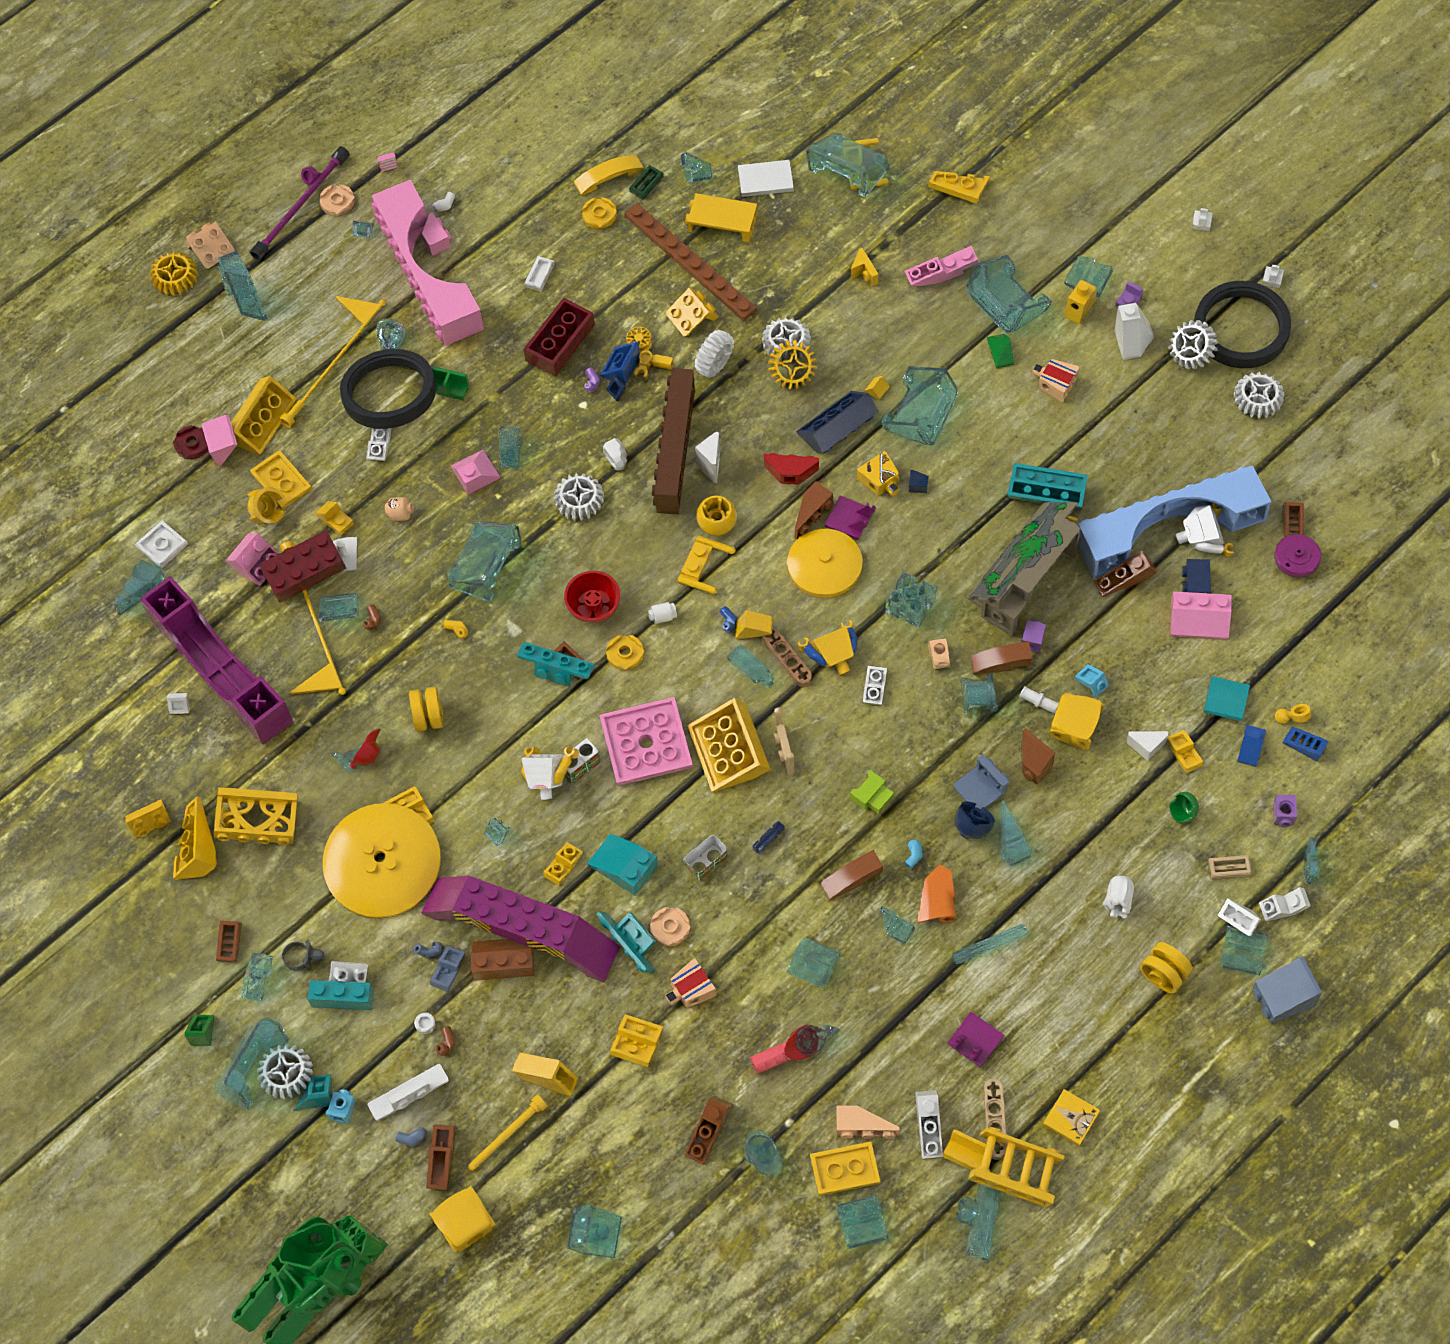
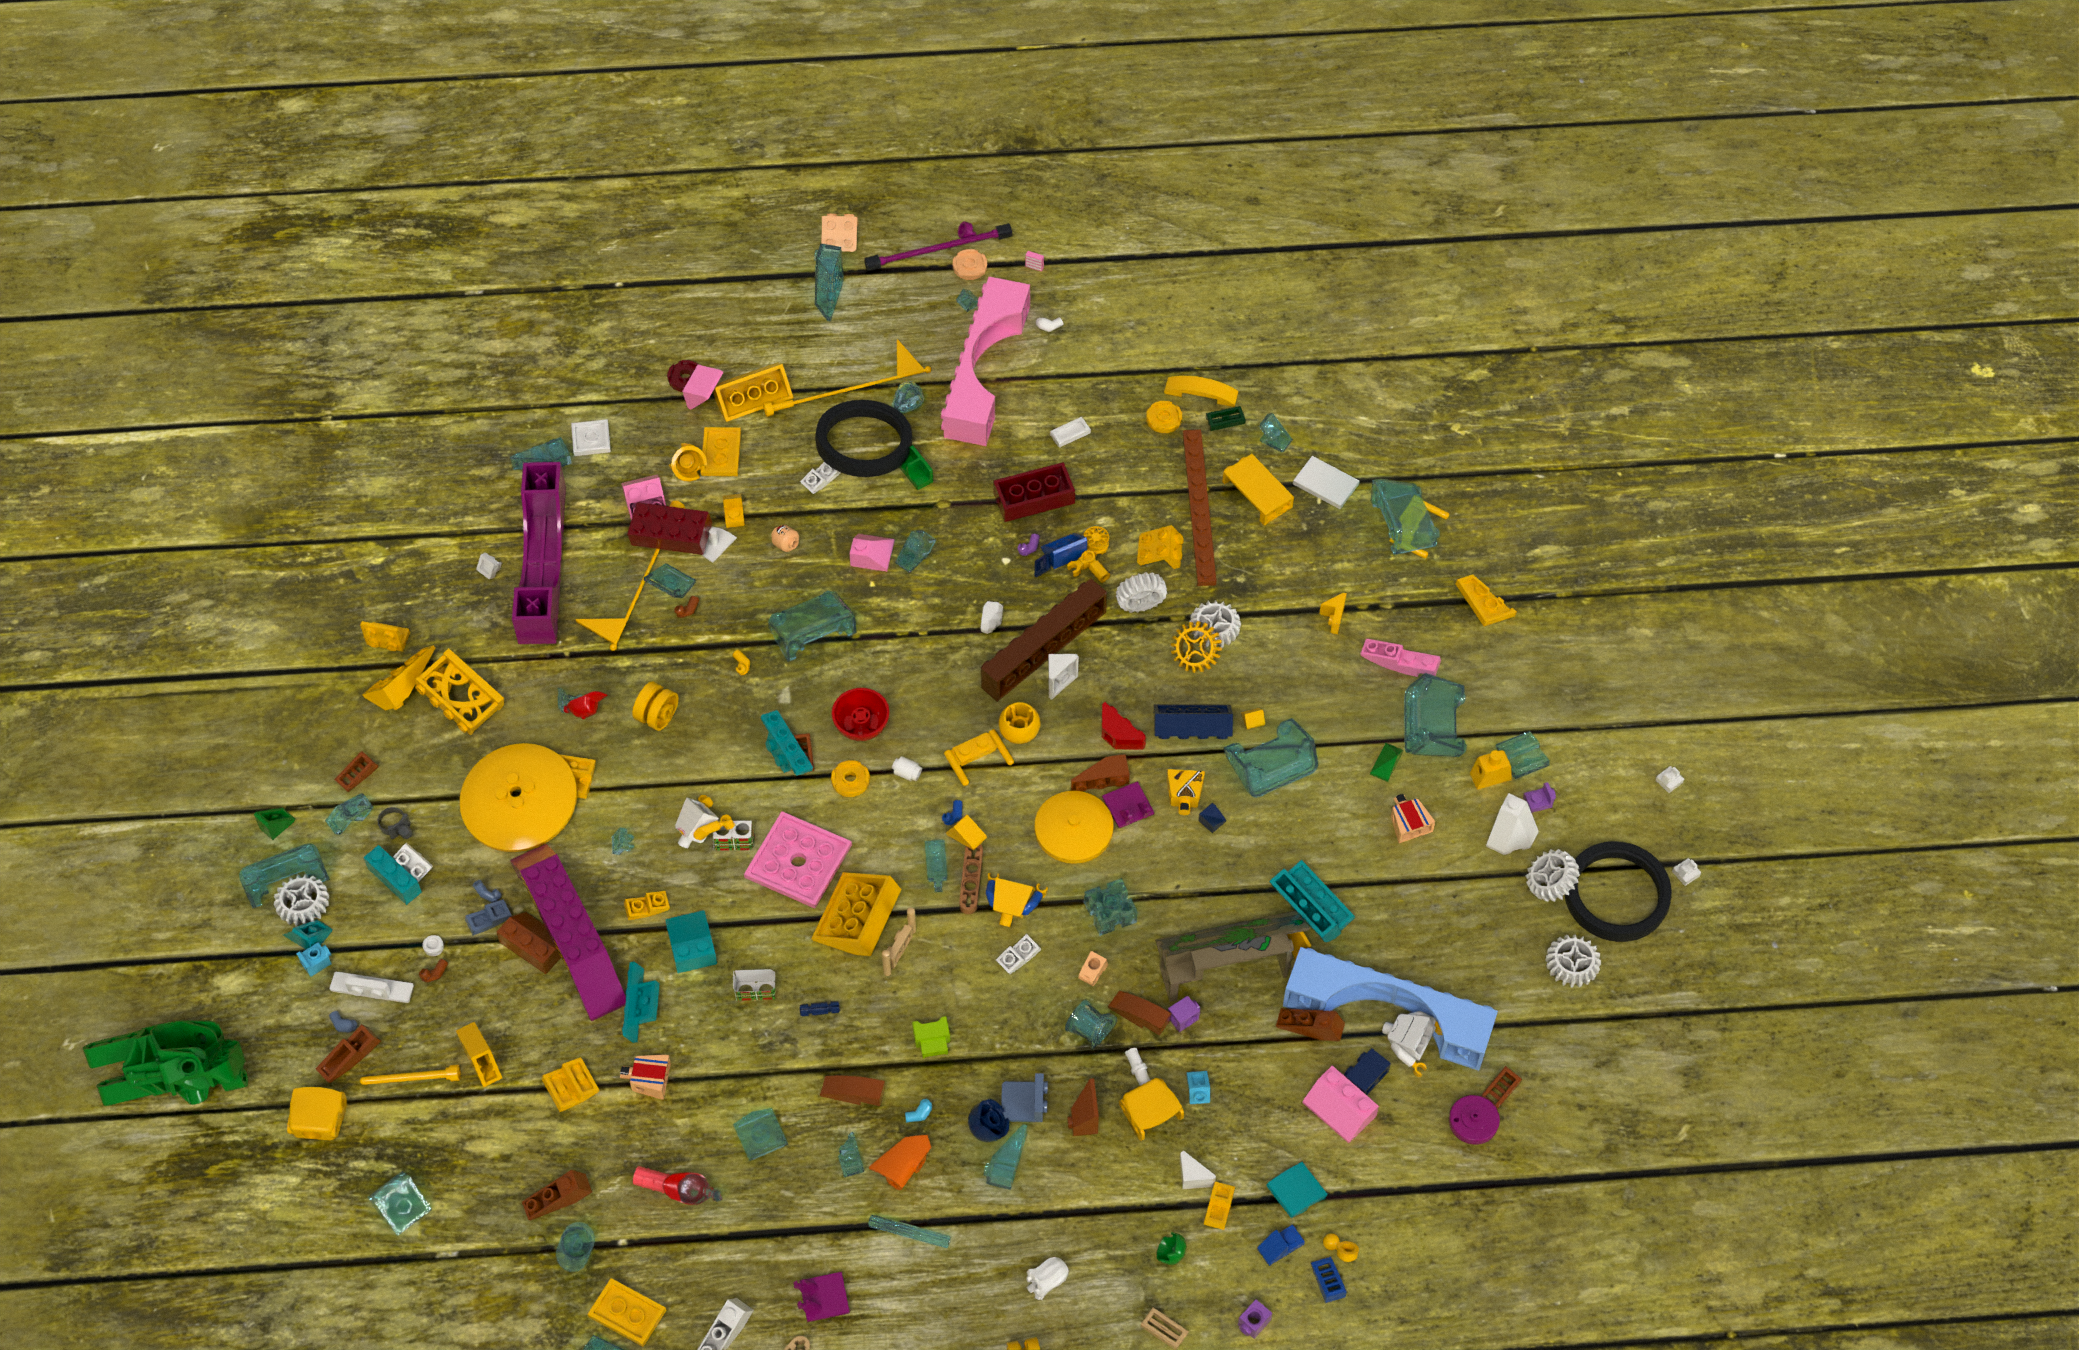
camera: 35 degrees right, 5 degrees down
yellow gear [150,251,198,296] -> none
bright pink slope [422,212,451,256] -> none
white gear [554,473,604,521] -> none
light nougat tile [650,907,690,947] -> none
light nougat slope [837,1106,900,1139] -> none

